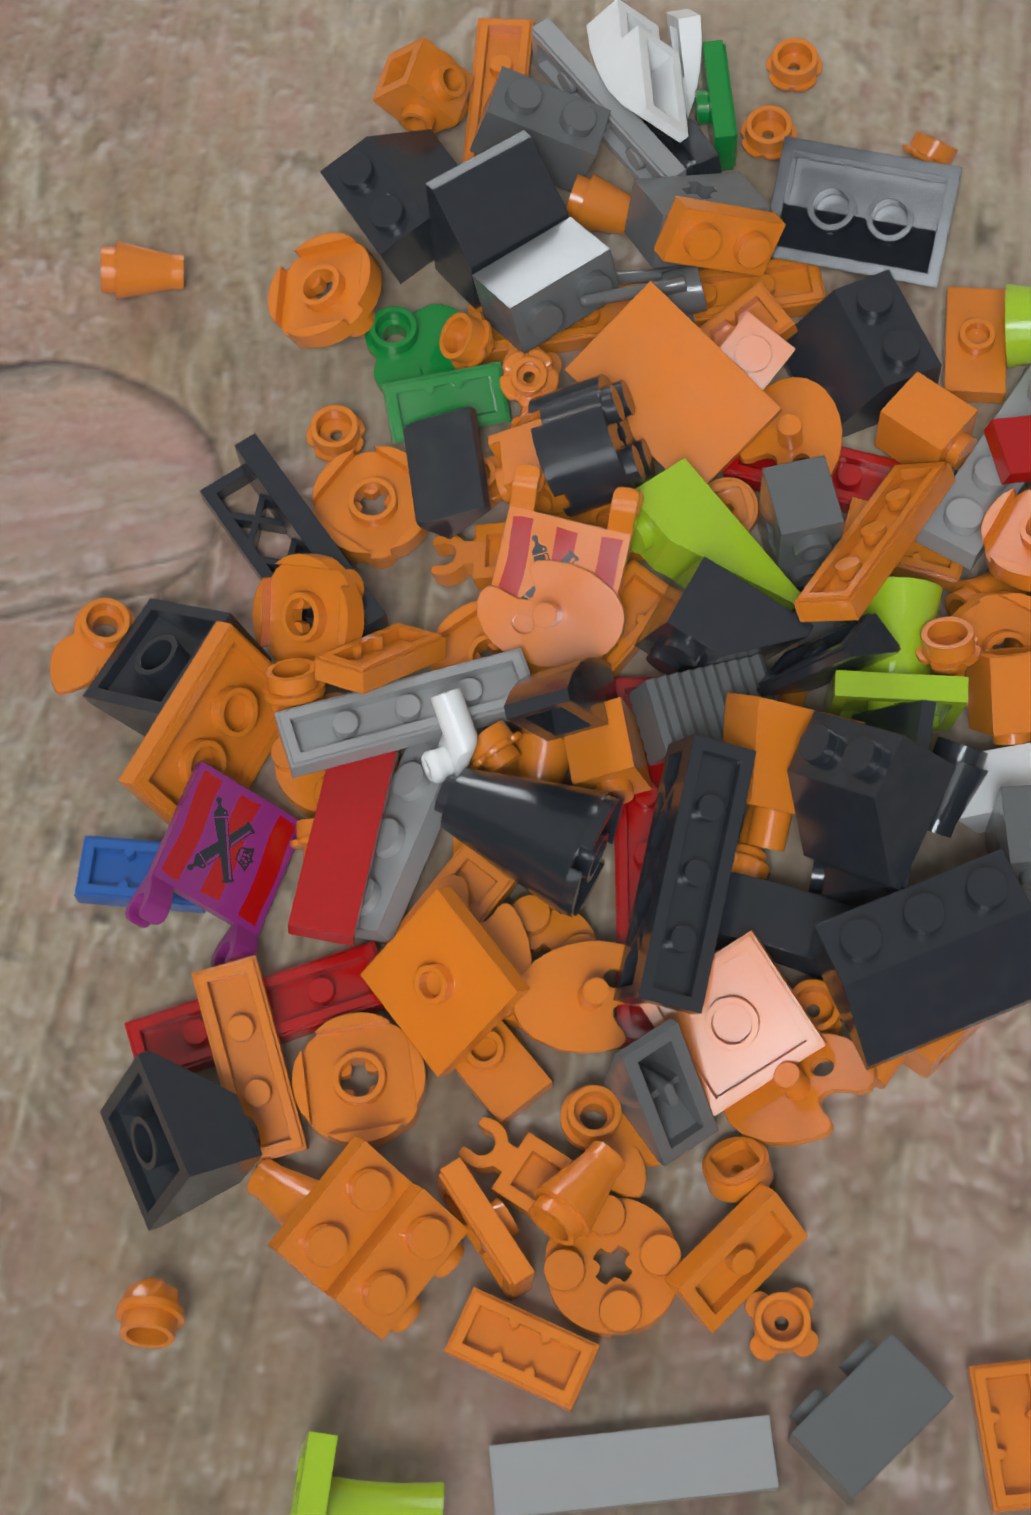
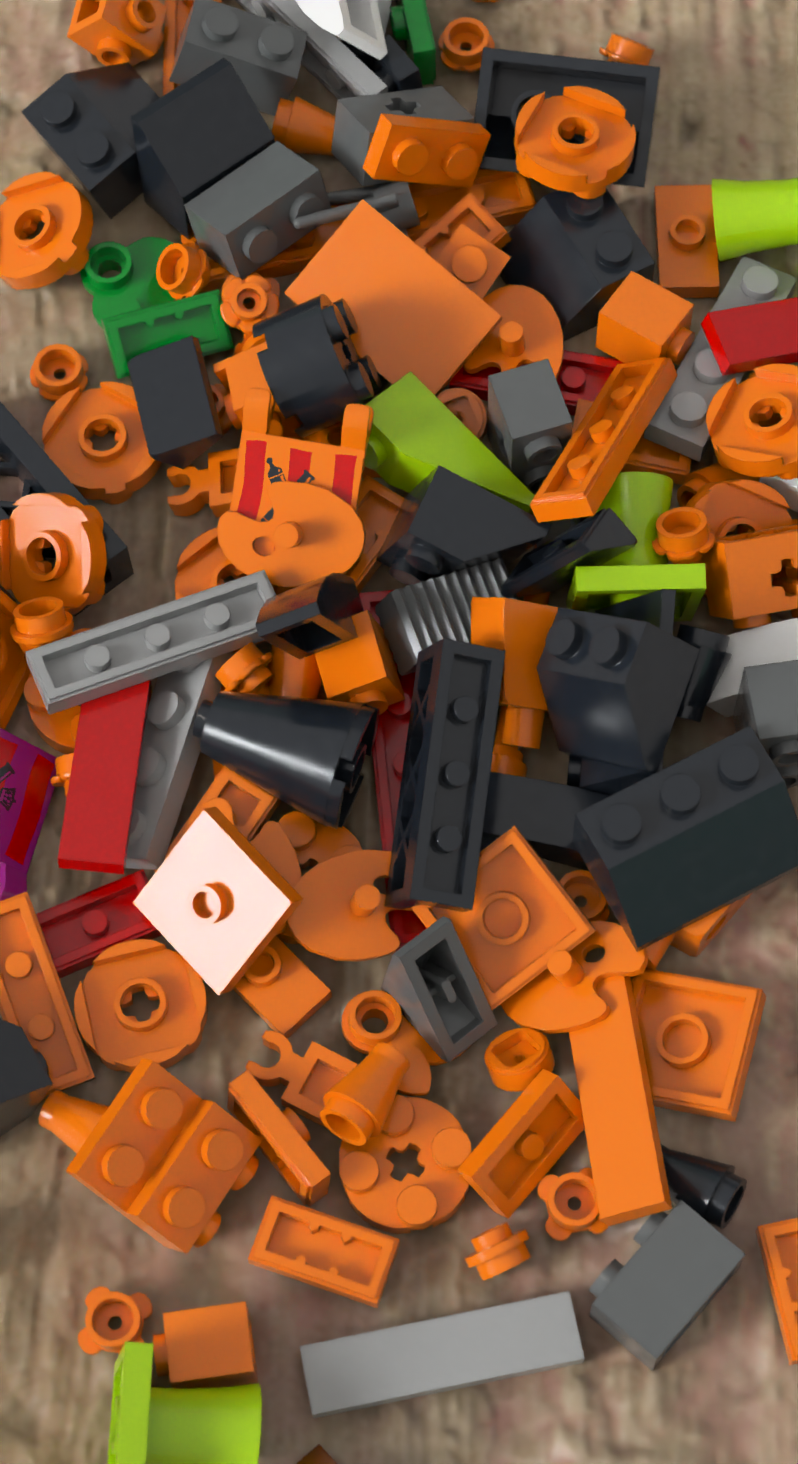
camera: 10 degrees left, 0 degrees up
orange plate [314,622,446,694] -> none
white arm [421,687,478,784] -> none
none -> orange plate [78,1286,153,1355]
none -> orange brick [153,1301,258,1389]
none -> orange plate [464,1222,531,1281]
none -> orange plate [514,86,636,199]
none -> orange tile [569,976,672,1226]
none -> orange plate [631,969,766,1122]
none -> black cone [661,1144,747,1229]

